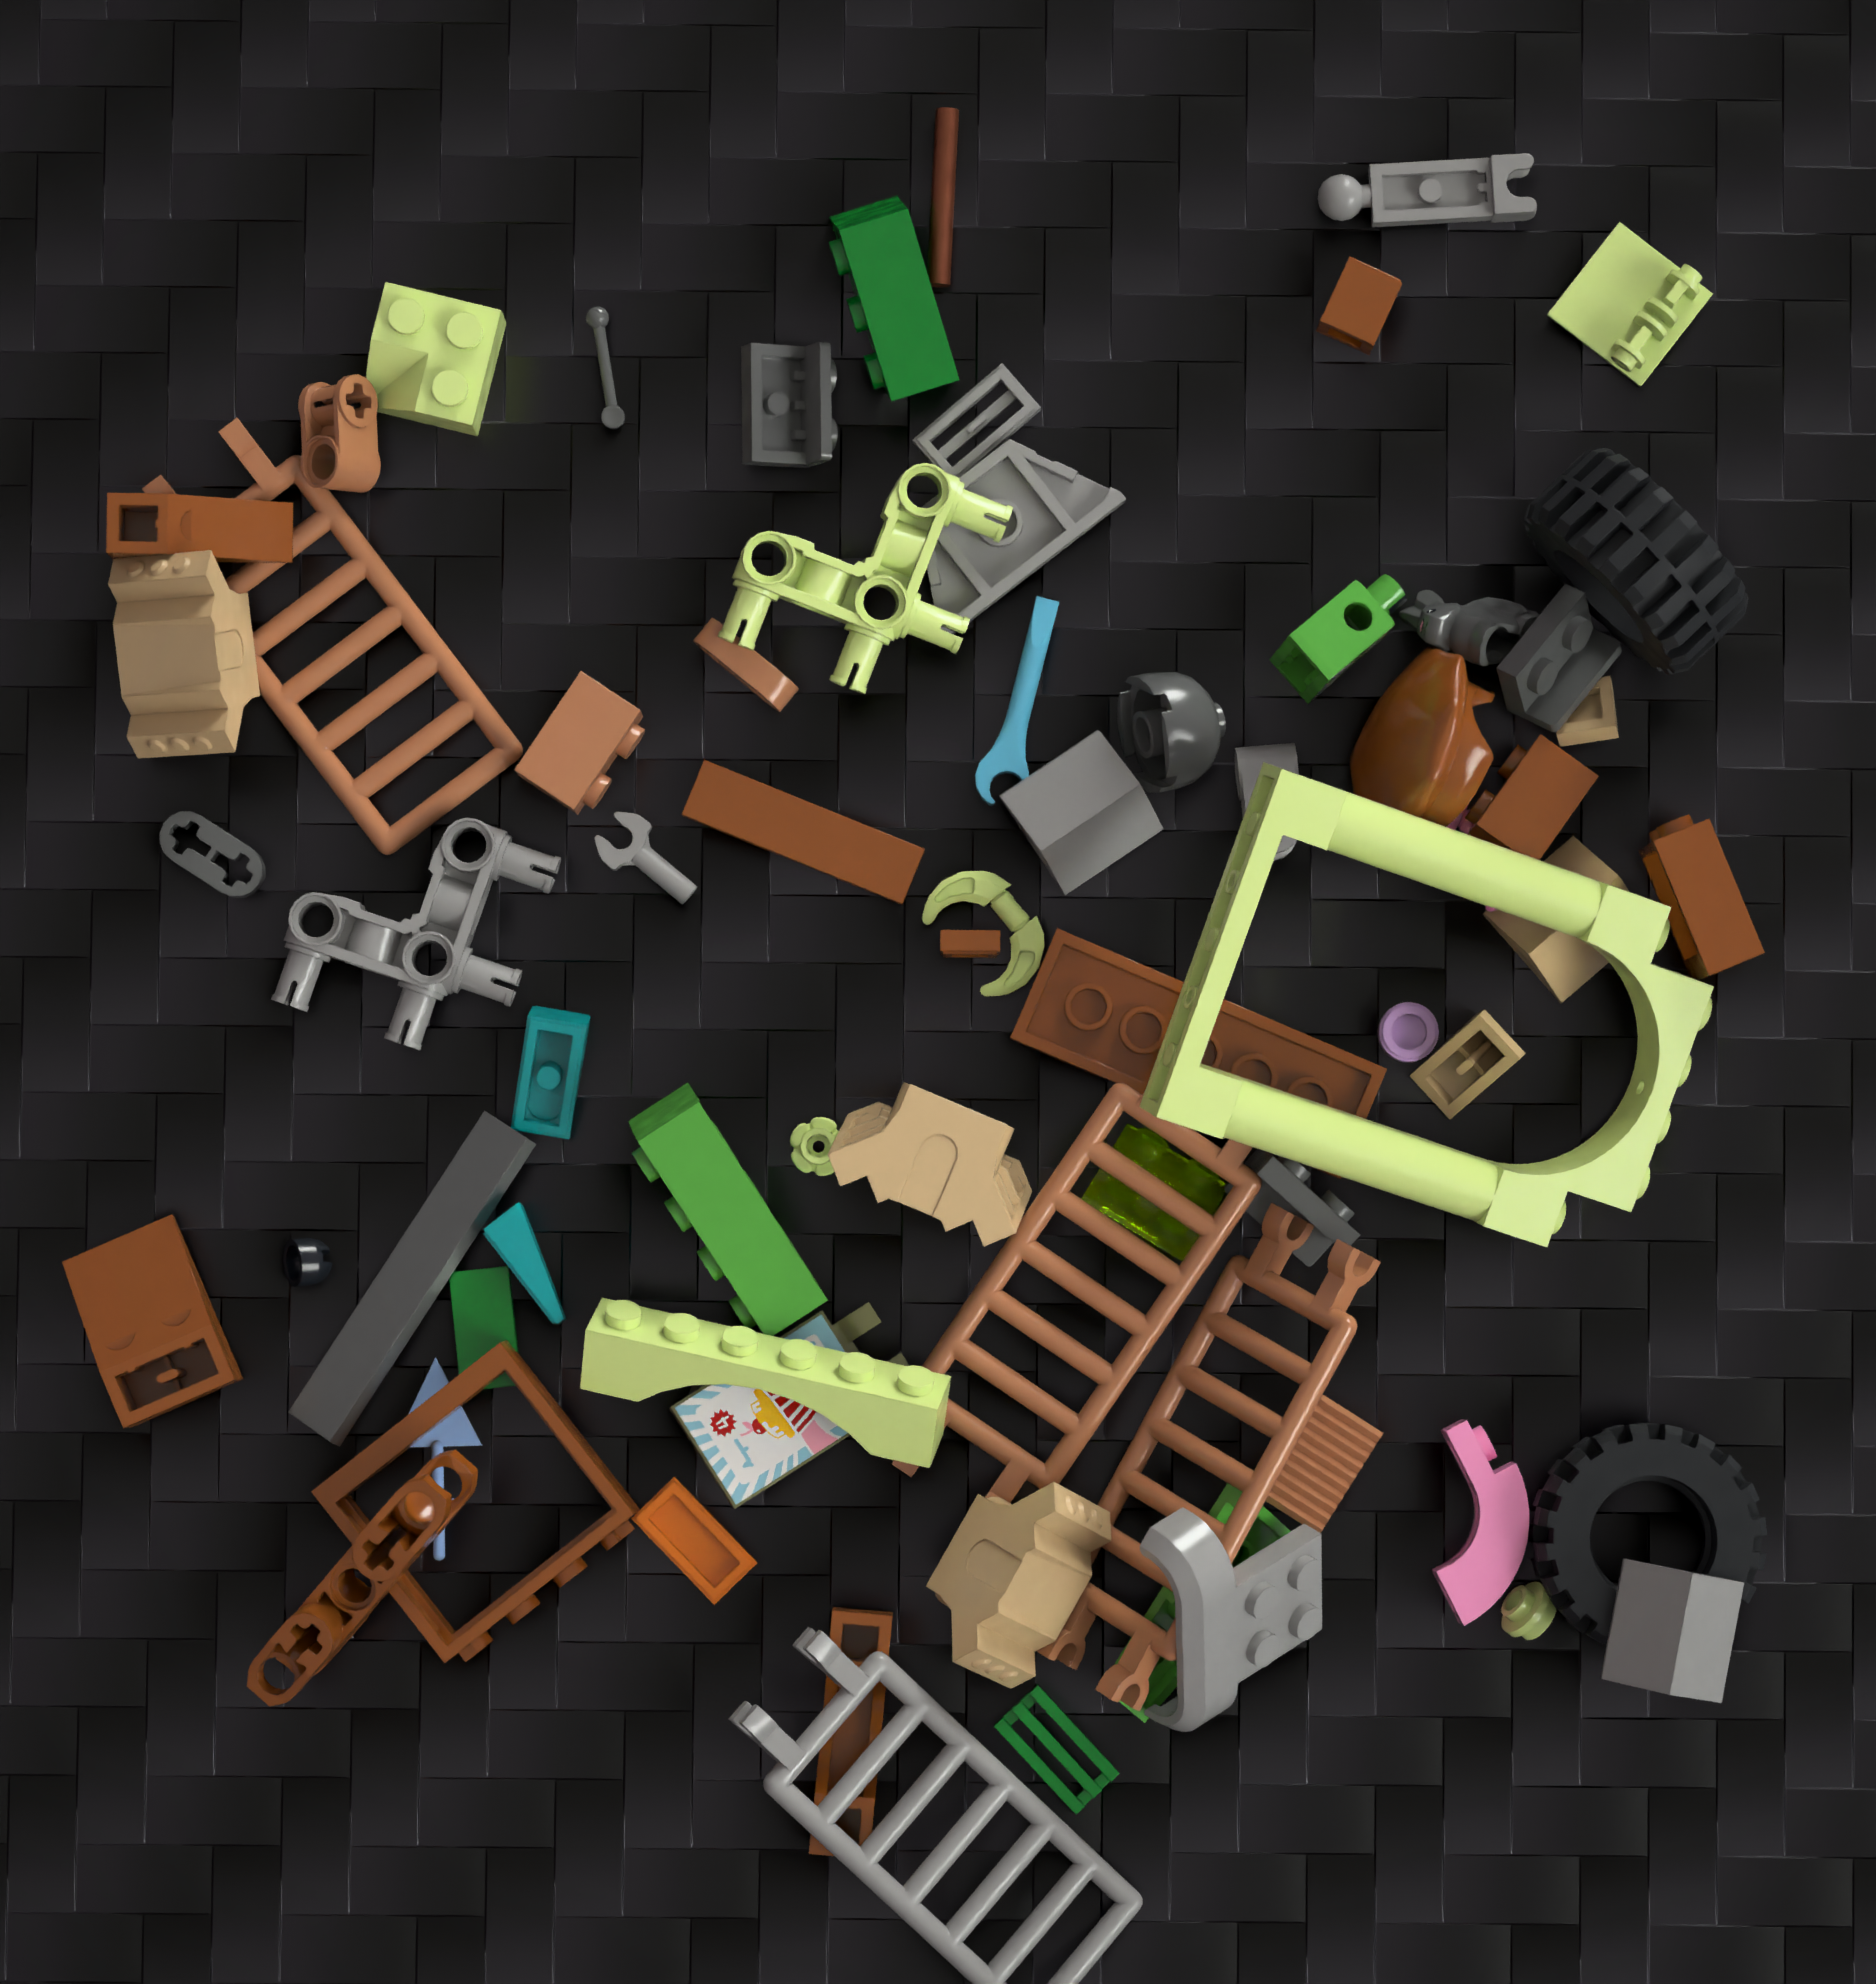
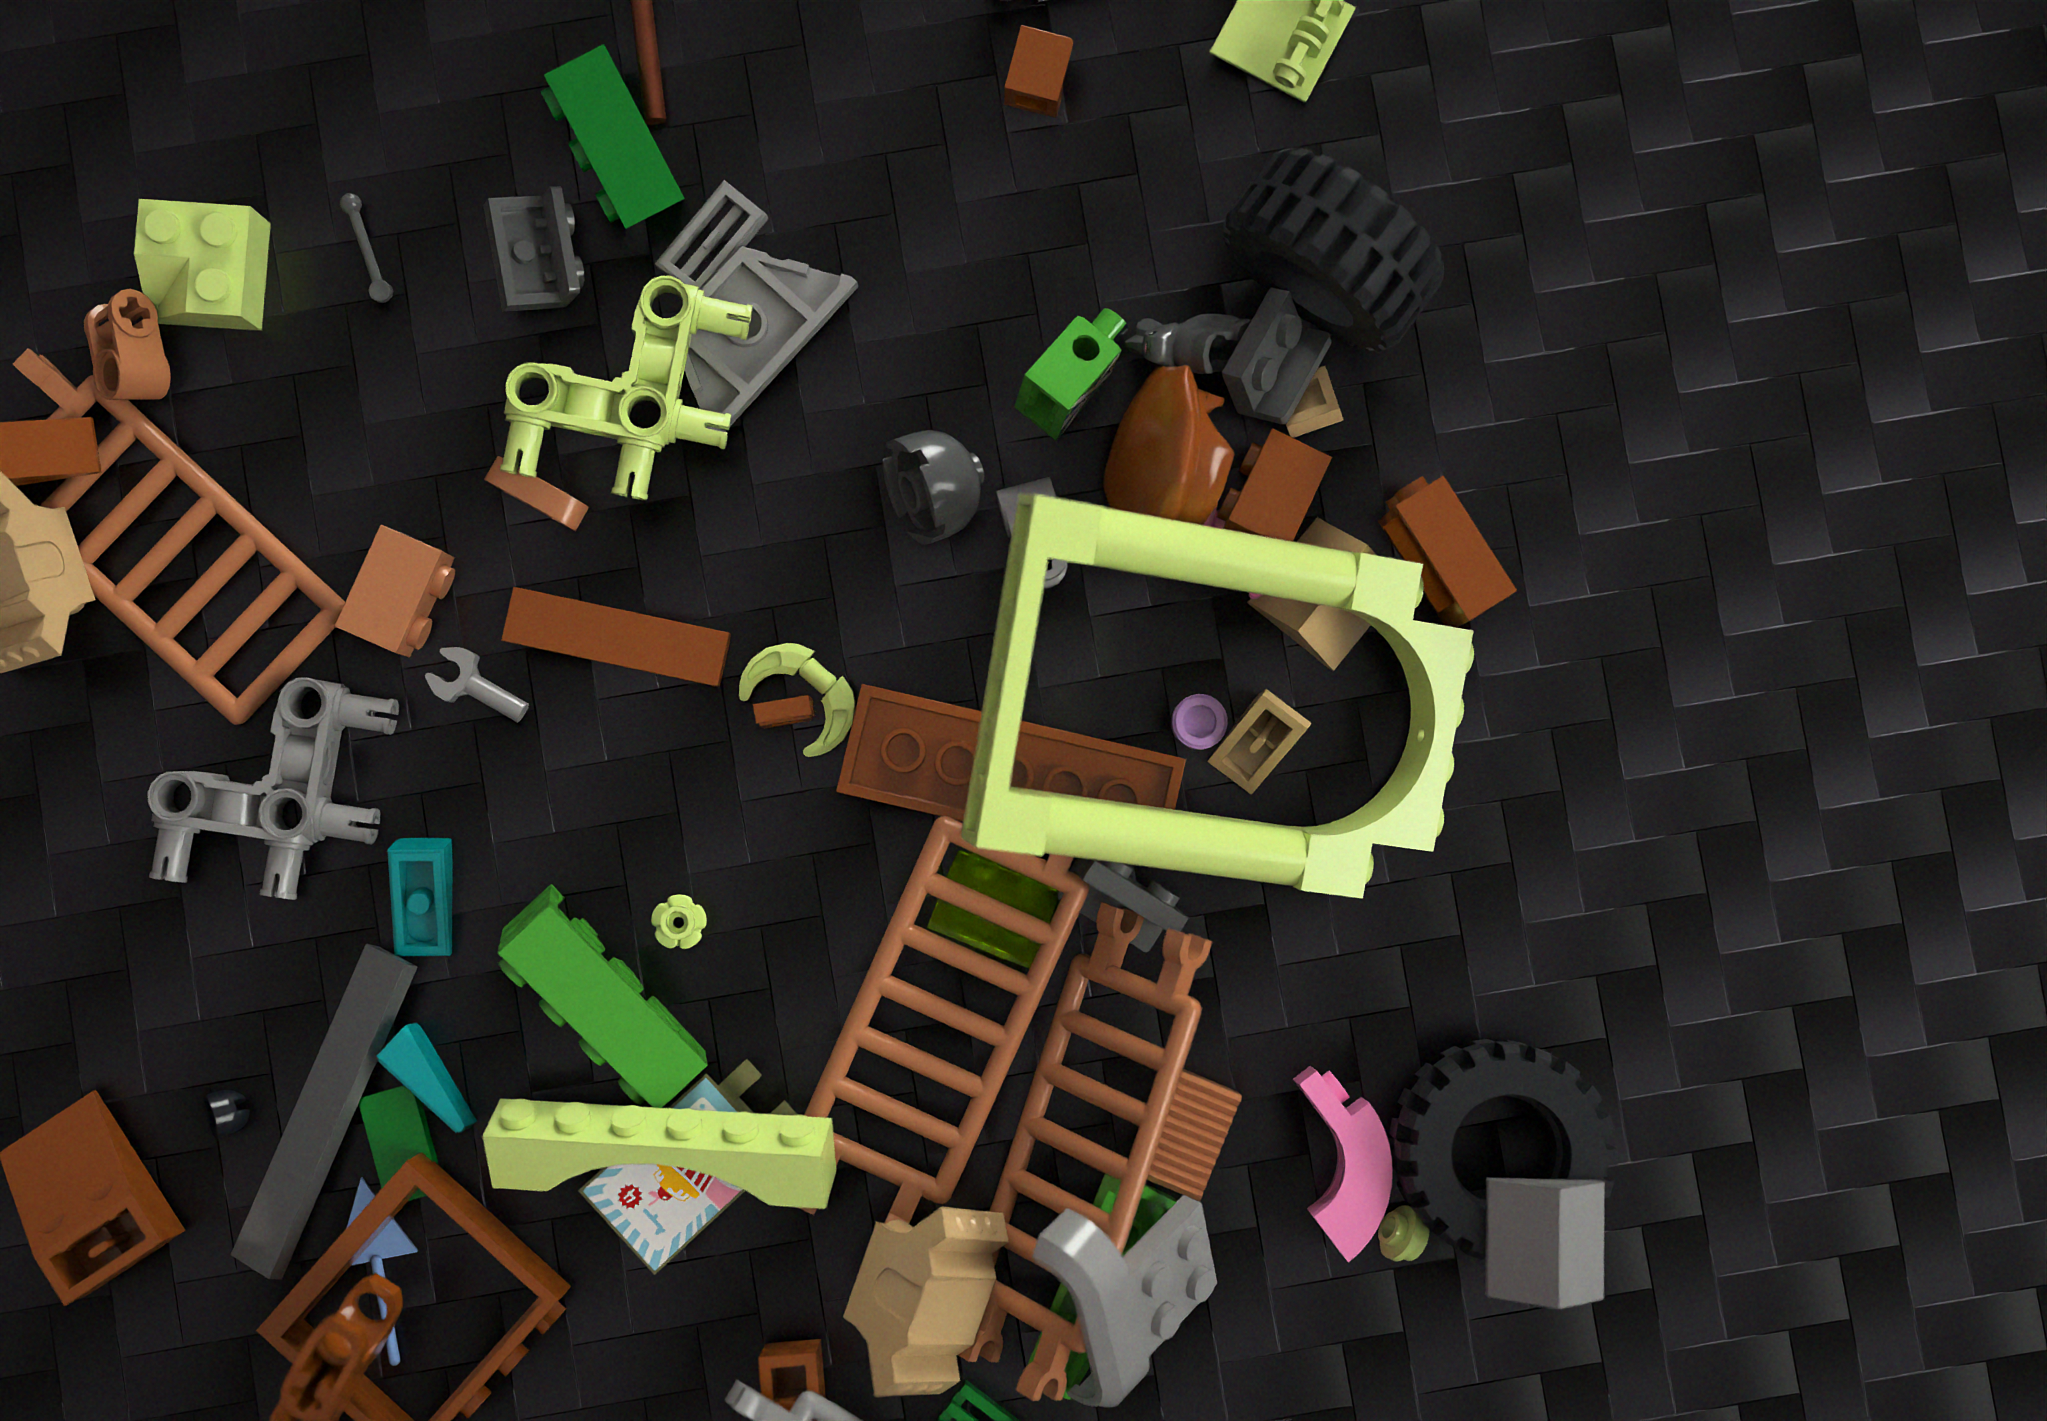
camera: 15 degrees left, 0 degrees up
dark grey beam [160,811,266,899] -> none
orange tile [631,1476,758,1605] -> none
tan slope [828,1082,1032,1247] -> none
medium azure piece [975,596,1059,806] -> none
light grey slope [999,730,1163,895] -> none

